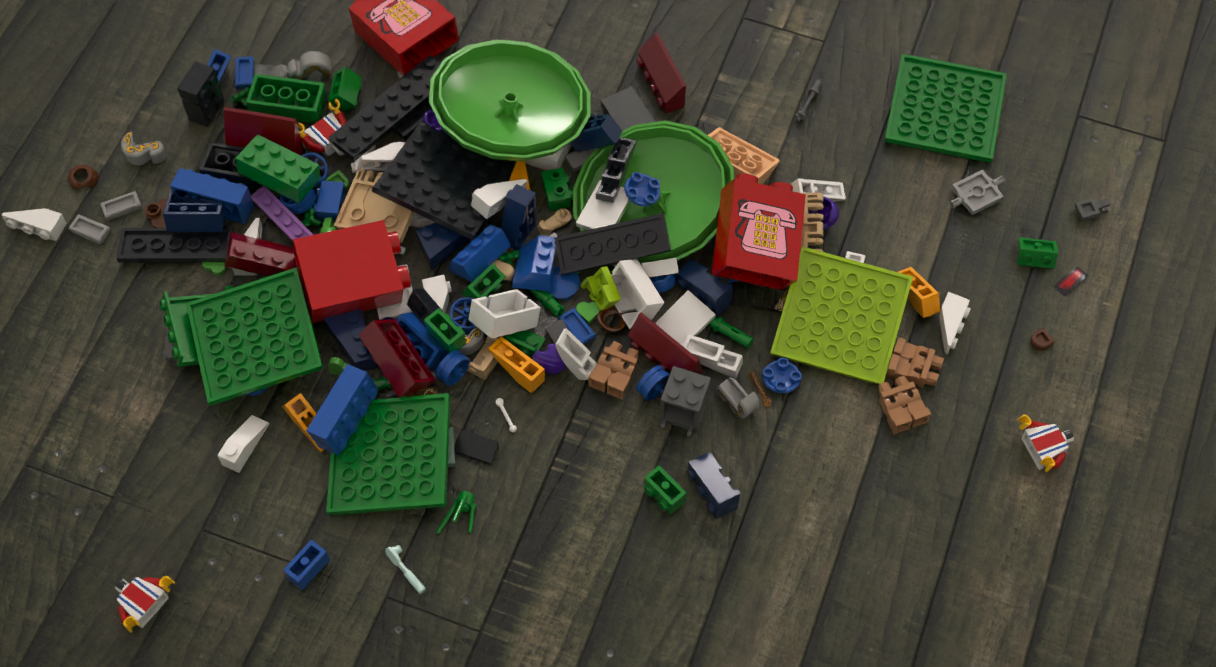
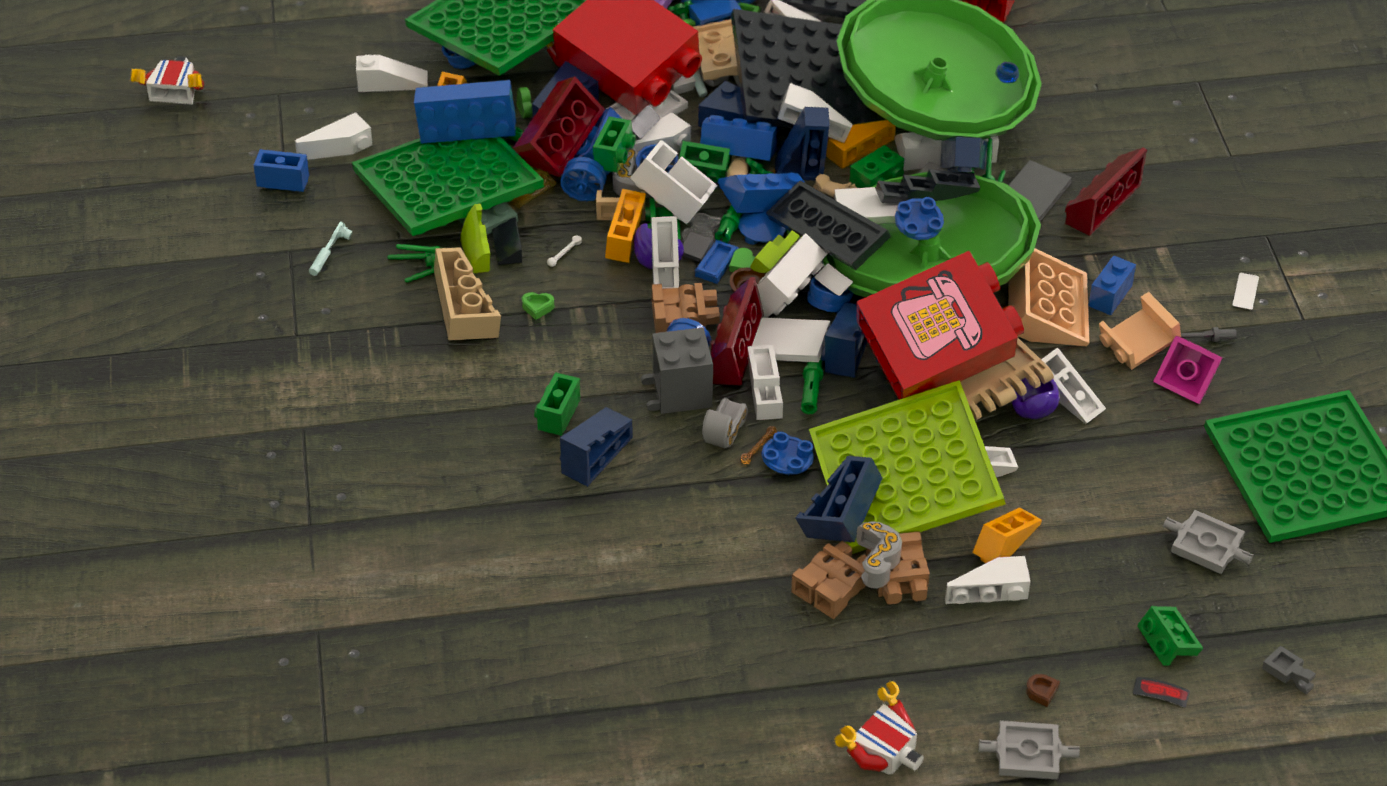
camera: 60 degrees right, 15 degrees down
none -> white slope [295,112,373,160]
none -> tan wedge [434,248,501,340]
none -> lime slope [461,204,490,273]
none -> bright green tile [522,292,555,320]
none -> dark blue wedge [795,456,882,542]
none -> light grey animal [856,521,902,588]
none -> light grey plate [979,721,1080,779]
none -> plate [995,62,1019,83]
none -> blue brick [1088,255,1136,315]
none -> light nougat panel [1099,292,1181,370]
none -> dark pink slope [1153,336,1222,404]
none -> white sticker [1233,273,1259,309]

